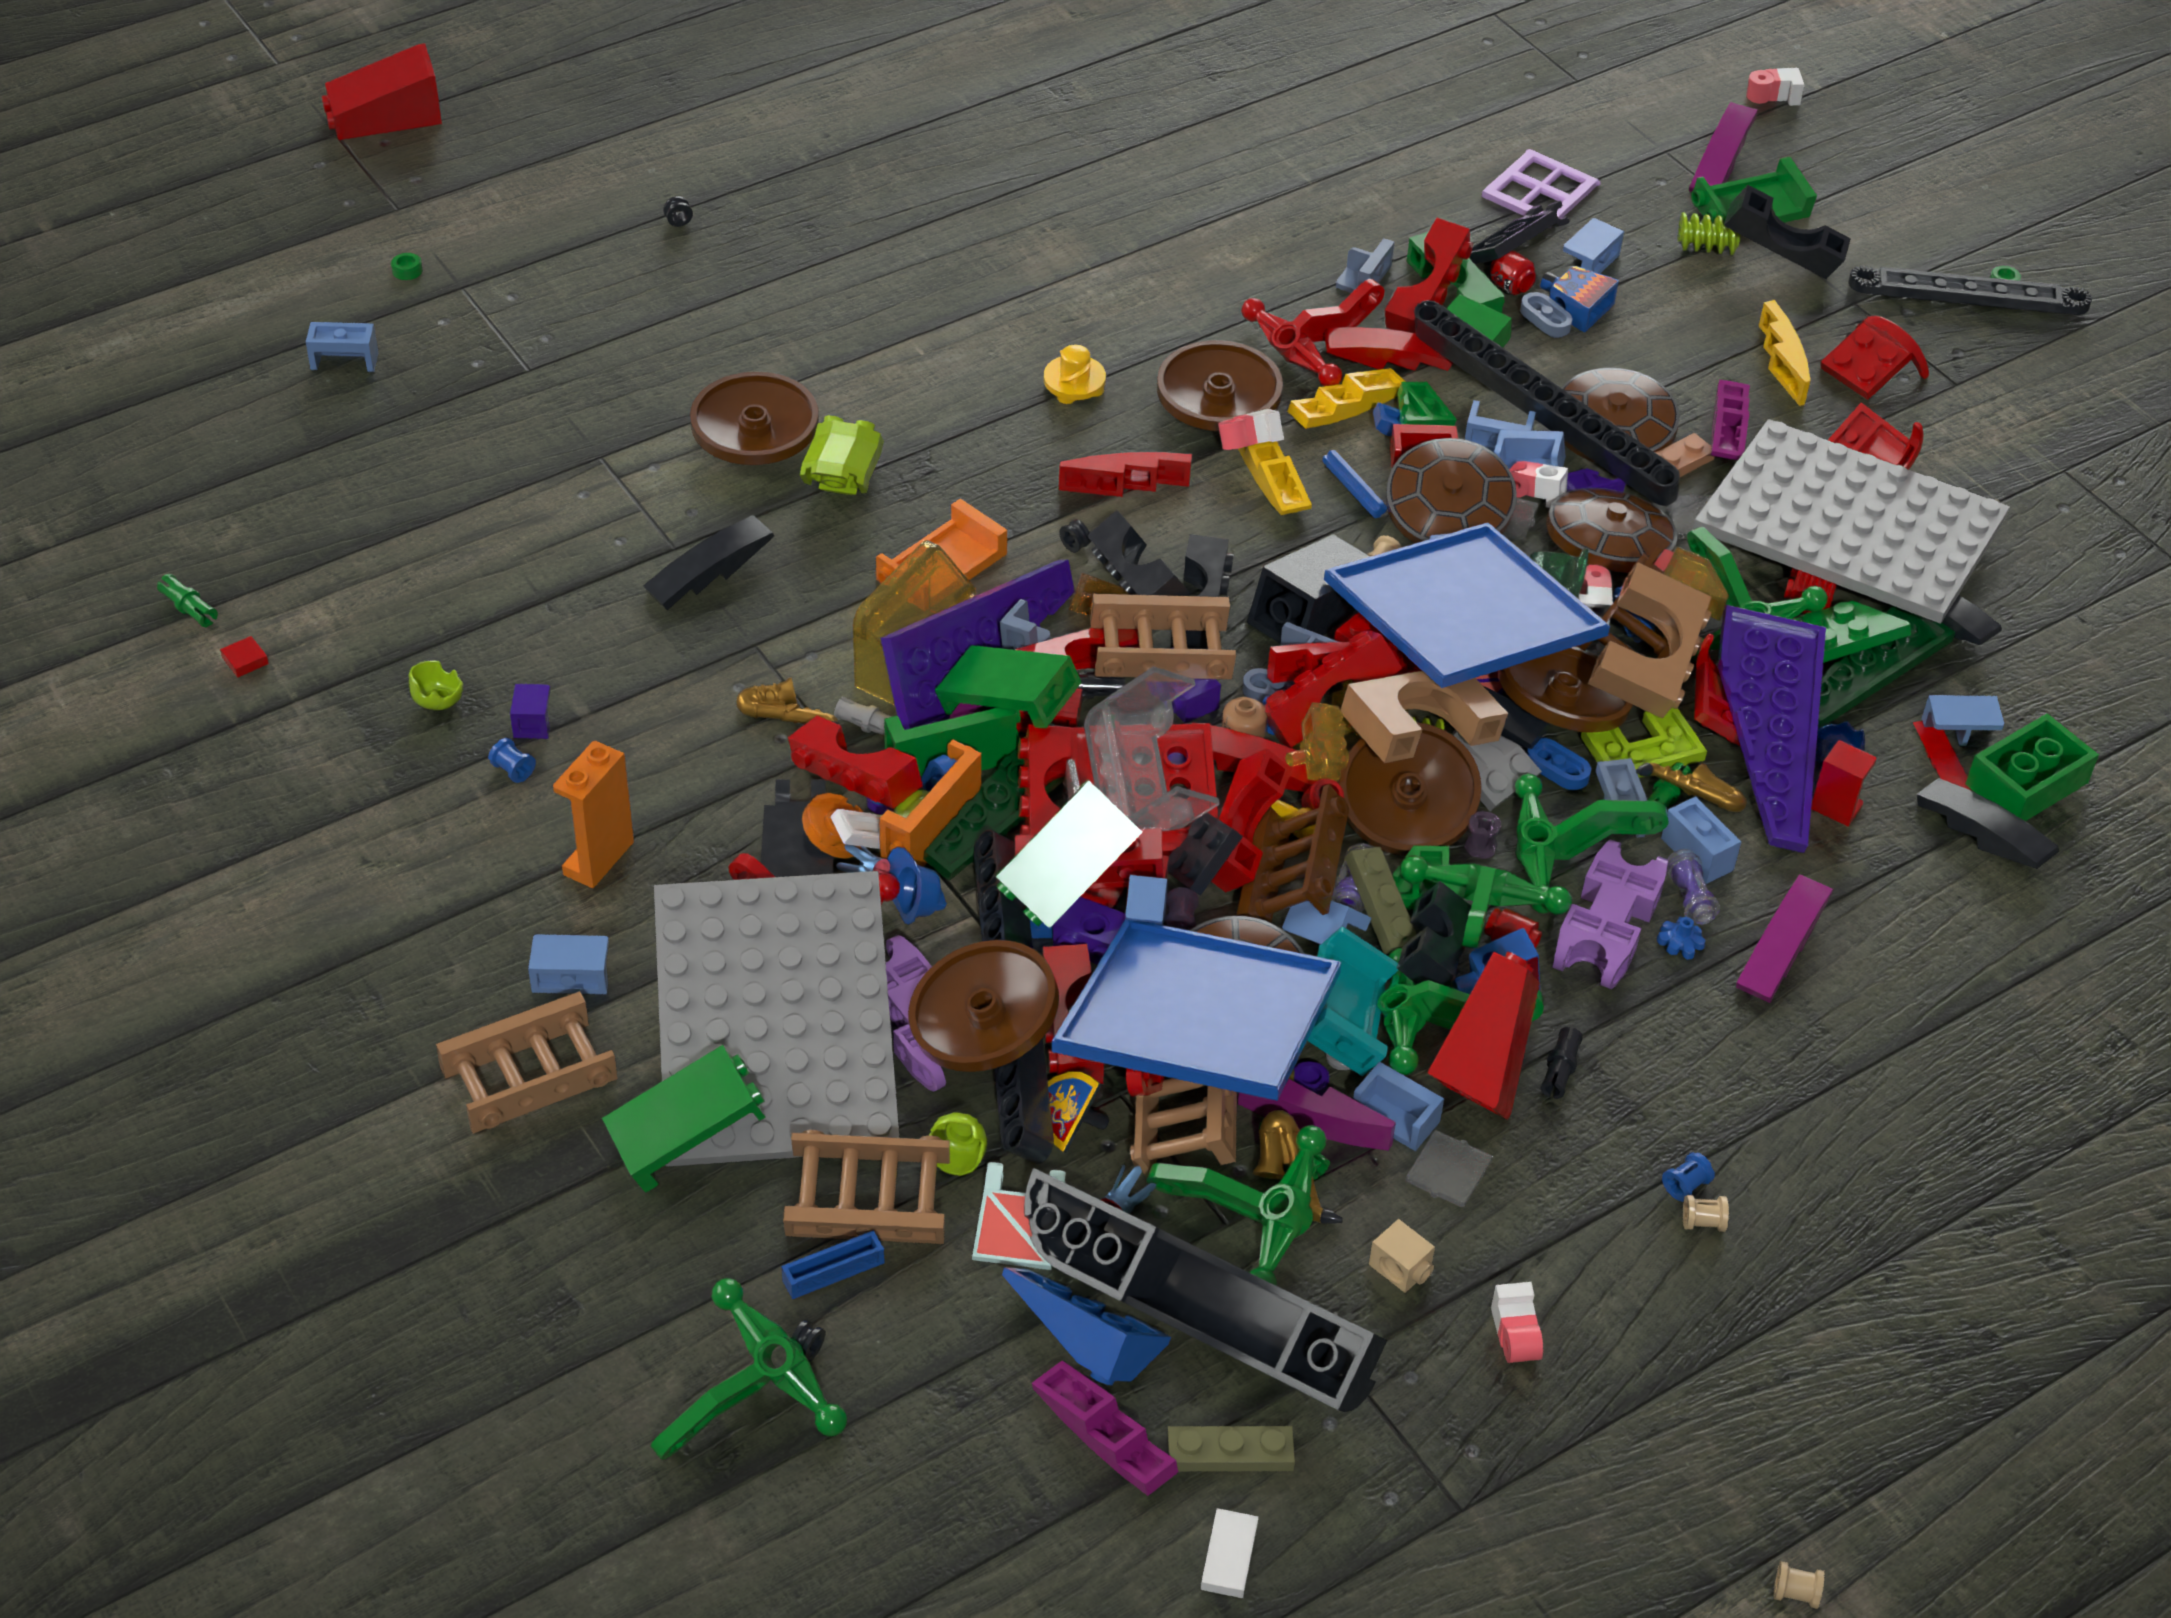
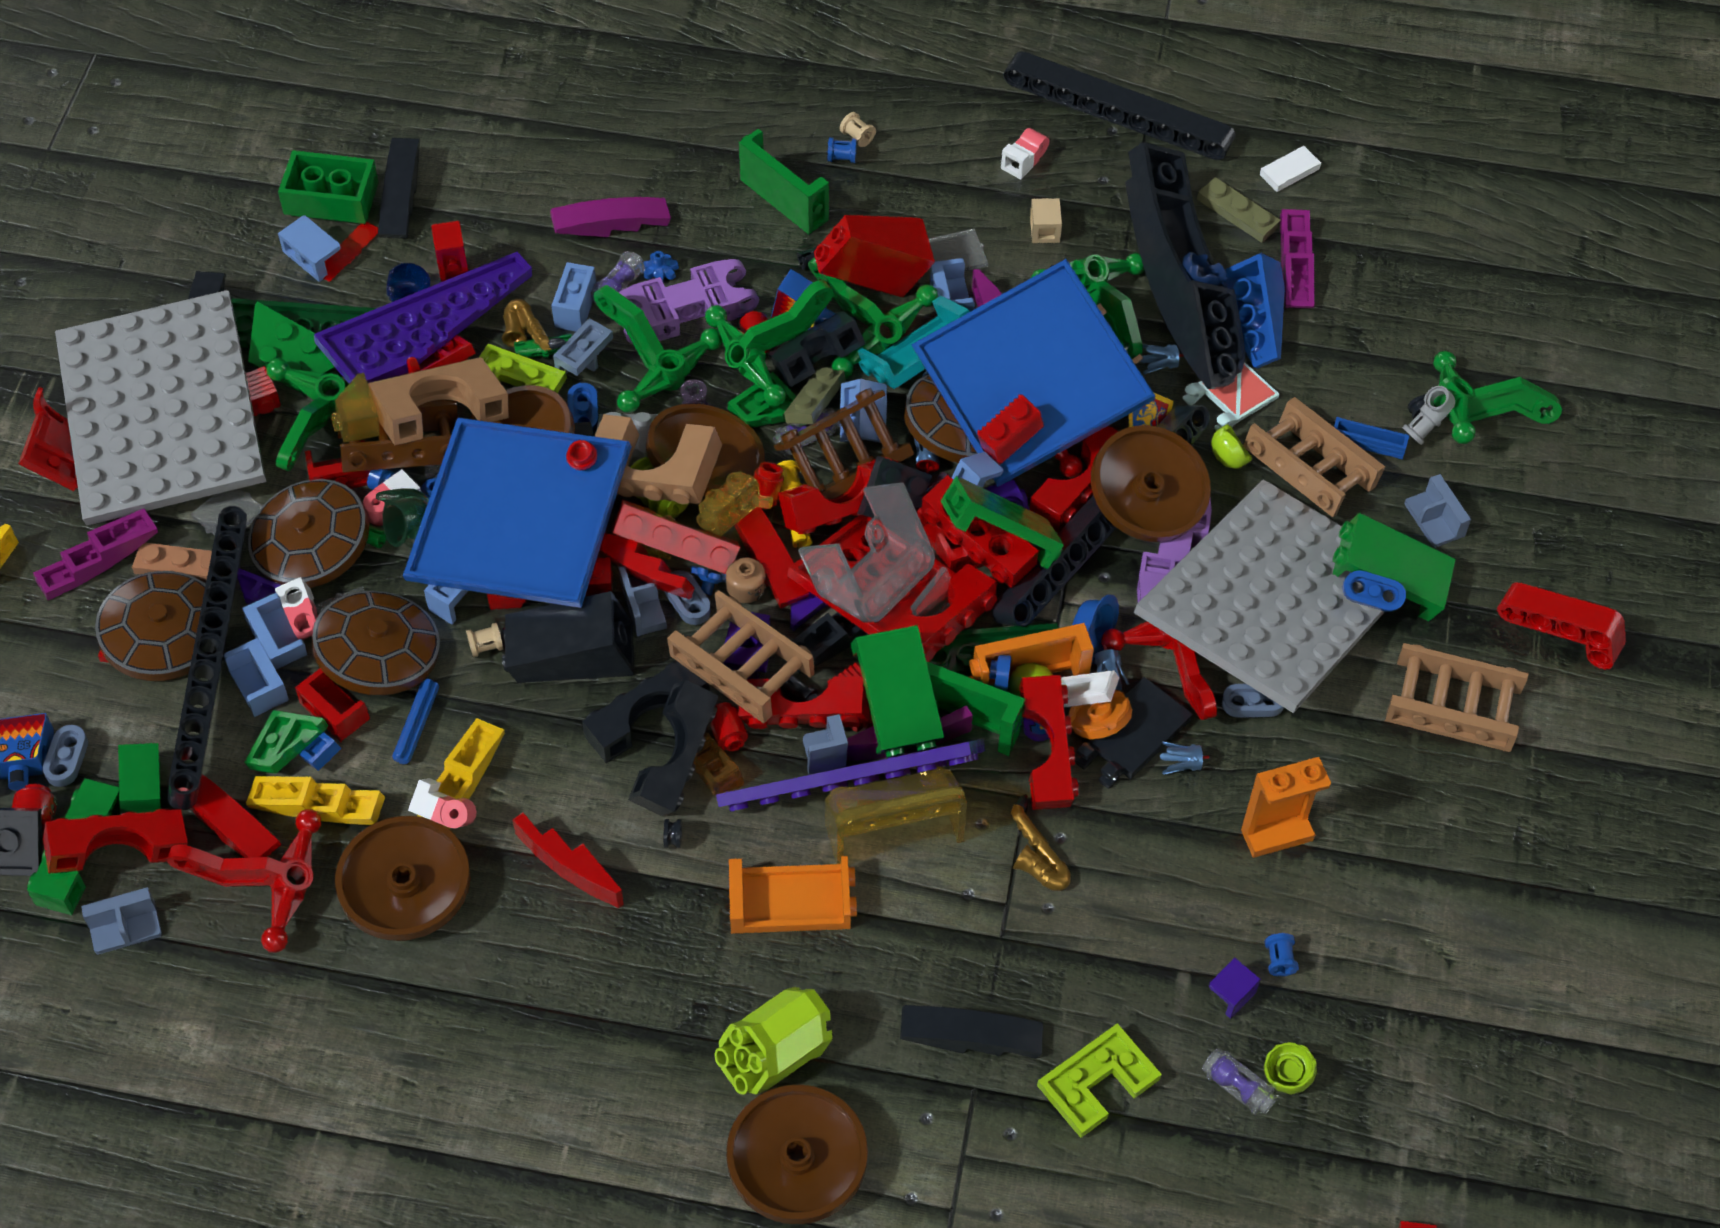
camera: 135 degrees left, 10 degrees up
medium blue panel [528,934,609,994] -> none
light grey pin [834,696,892,736] -> none
yellow plate [1044,344,1106,404] -> none
none -> red plate [566,440,597,470]
none -> green panel [739,129,829,235]
none -> red brick [977,395,1044,465]
none -> black beam [1003,51,1236,160]
none -> lime plate [1037,1023,1162,1138]
none -> flat silver piece [1160,741,1210,775]
none -> dark blue hair [1182,252,1227,286]
none -> clear piece [1202,1048,1277,1115]
none -> blue plate [1342,570,1406,612]
none -> light grey connector [1402,386,1455,445]
none -> sand blue panel [1404,474,1471,548]
none -> red beam [1497,582,1626,670]

